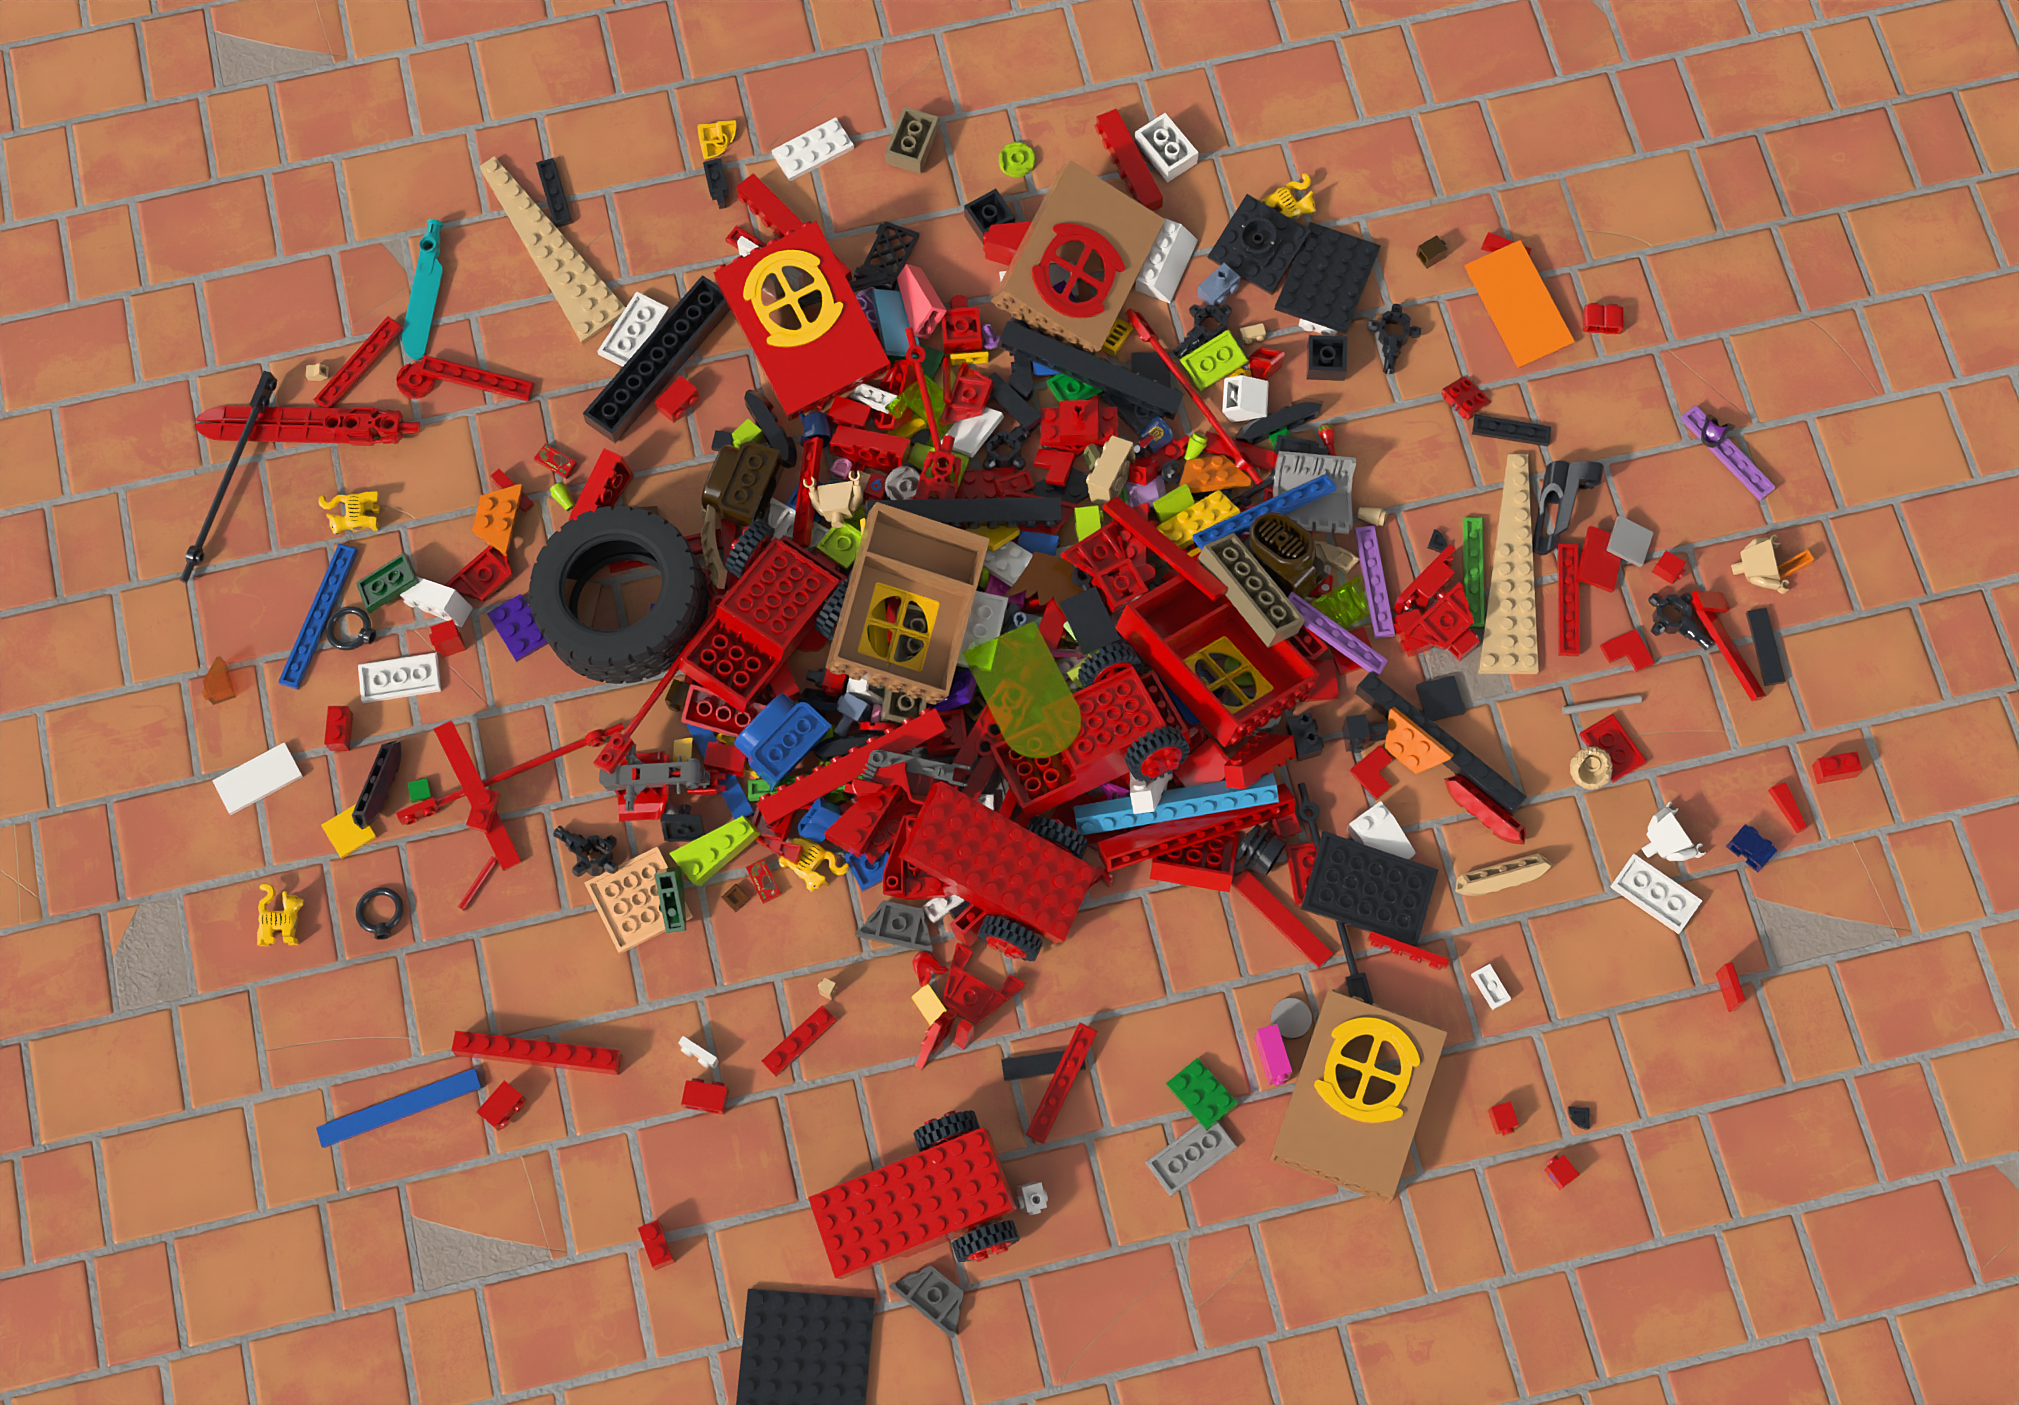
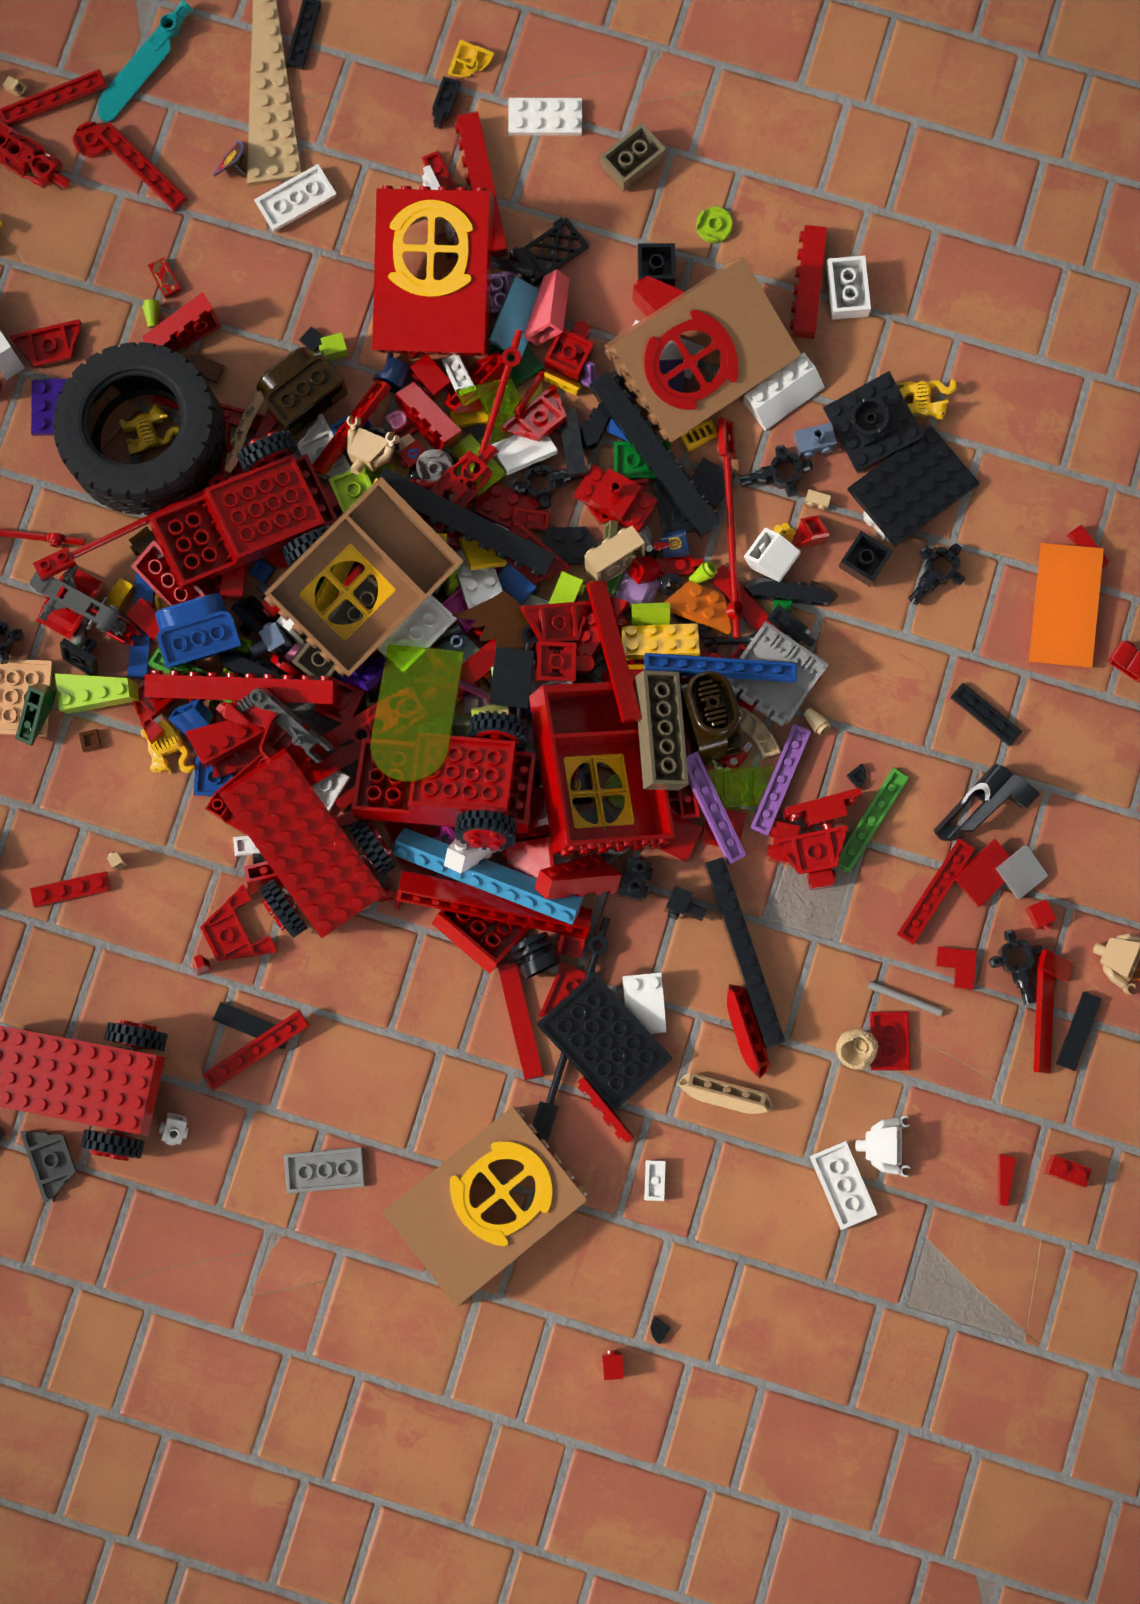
camera: 30 degrees right, 10 degrees up
orange wing [472,484,523,556] -> none
red piece [490,468,534,513] -> none
black brick [582,275,731,444] -> none
red brick [655,376,700,423] -> none
black brick [744,389,797,469] -> none
red tile [746,859,781,904] -> none
dark grey wing [856,900,933,953] -> none
yellow slope [911,984,946,1026] -> none
red piece [912,951,948,987] -> none
red wing [915,1007,959,1070] -> none
red tile [1033,449,1076,486] -> none
green plate [1166,1057,1238,1131] -> none
lime tile [1180,329,1249,392] -> none
dark pink brick [1254,1024,1292,1086] -> none
light grey tile [1271,998,1312,1039] -> none
red piece [1318,423,1336,456] -> none
red tile [1350,745,1393,800] -> none
orange wing [1385,707,1454,774] -> none
black tile [1415,676,1465,721] -> none
dark brown brick [1416,235,1448,269] -> none
red hinge [1441,376,1491,420] -> none
tan wing [1478,454,1539,674] -> none
red brick [1488,1101,1519,1136] -> none
tile [1715,962,1746,1012] -> none
clear blue brick [1726,824,1777,873] -> none
none -> yellow animal [119,405,179,456]
none -> shield [214,141,247,178]
none -> blue tile [249,559,275,584]

